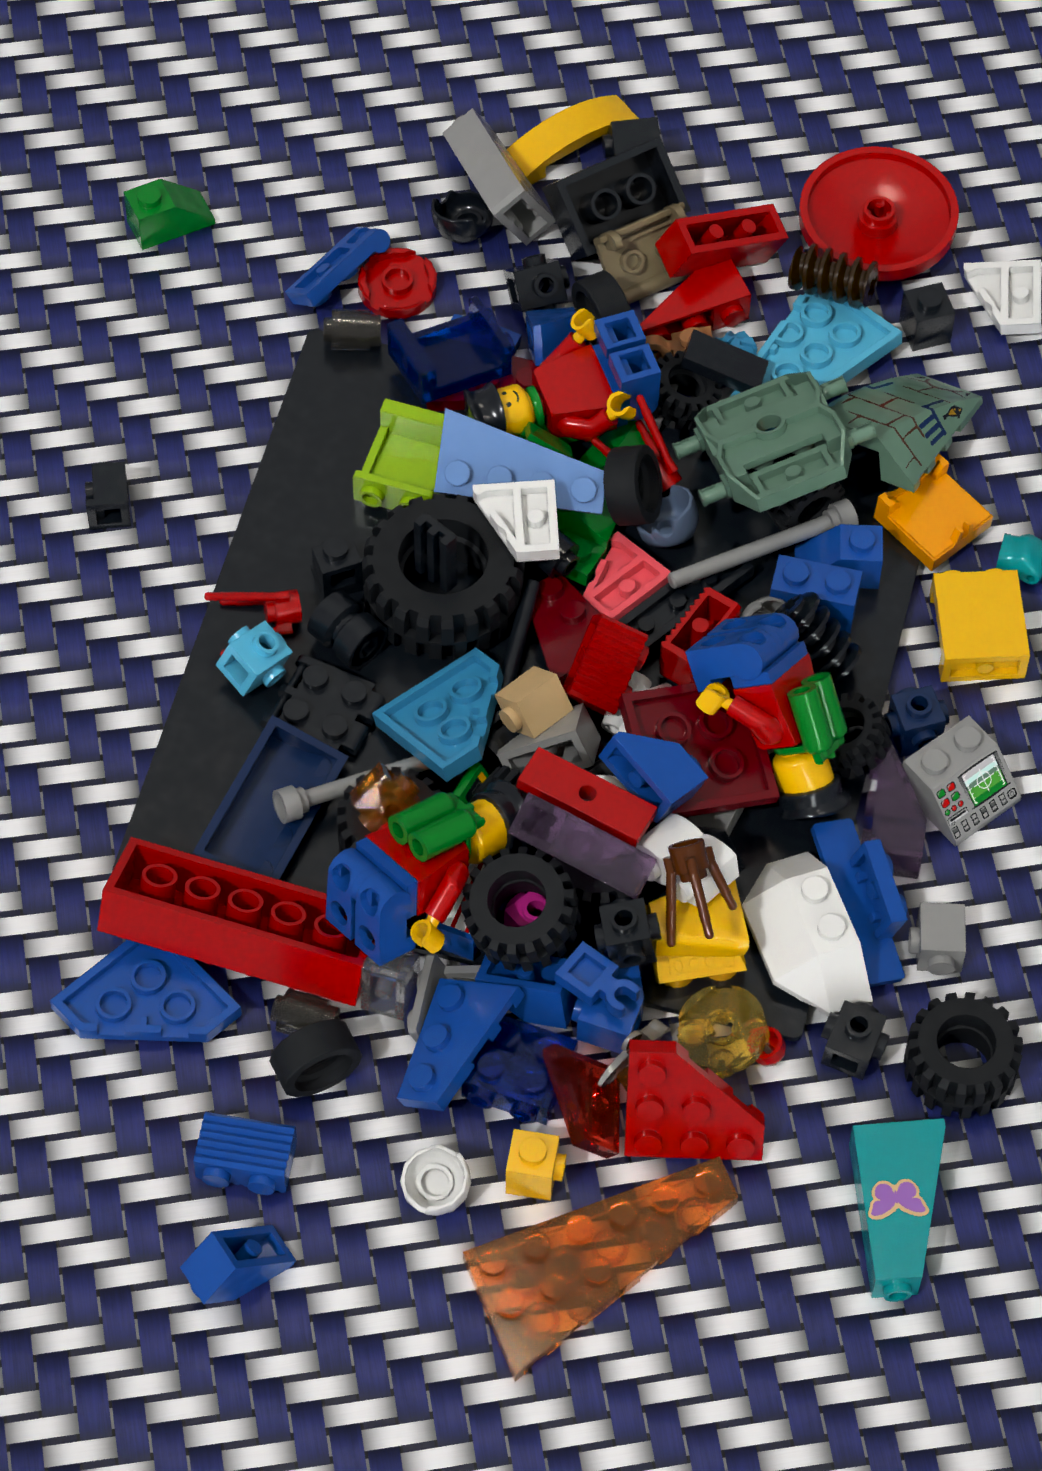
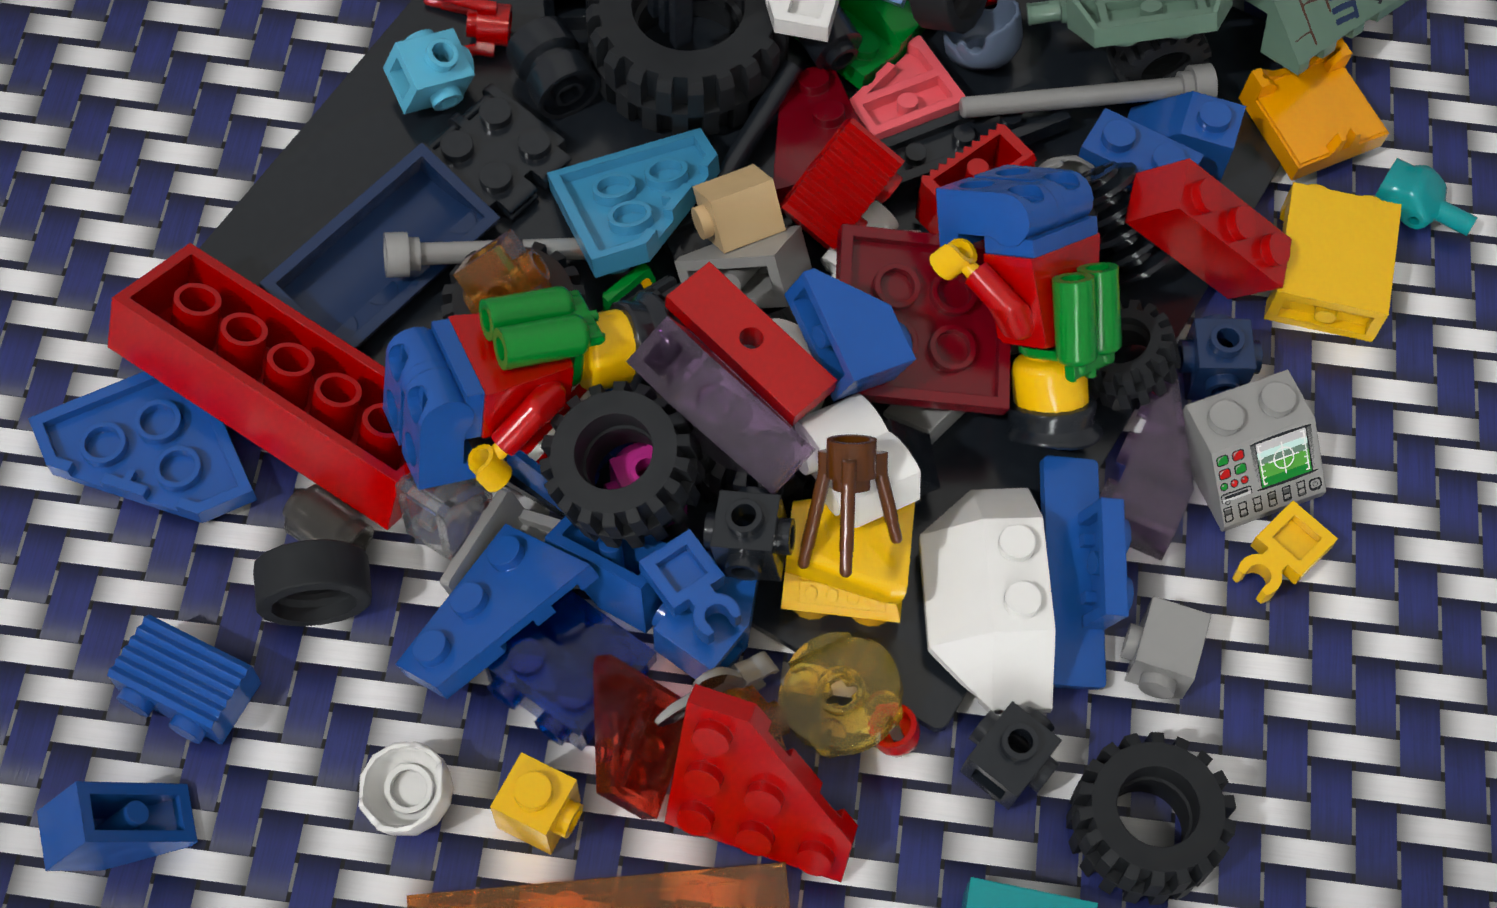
camera: 15 degrees right, 5 degrees up
none -> red brick [1125,158,1292,299]
none -> yellow plate [1232,500,1338,604]

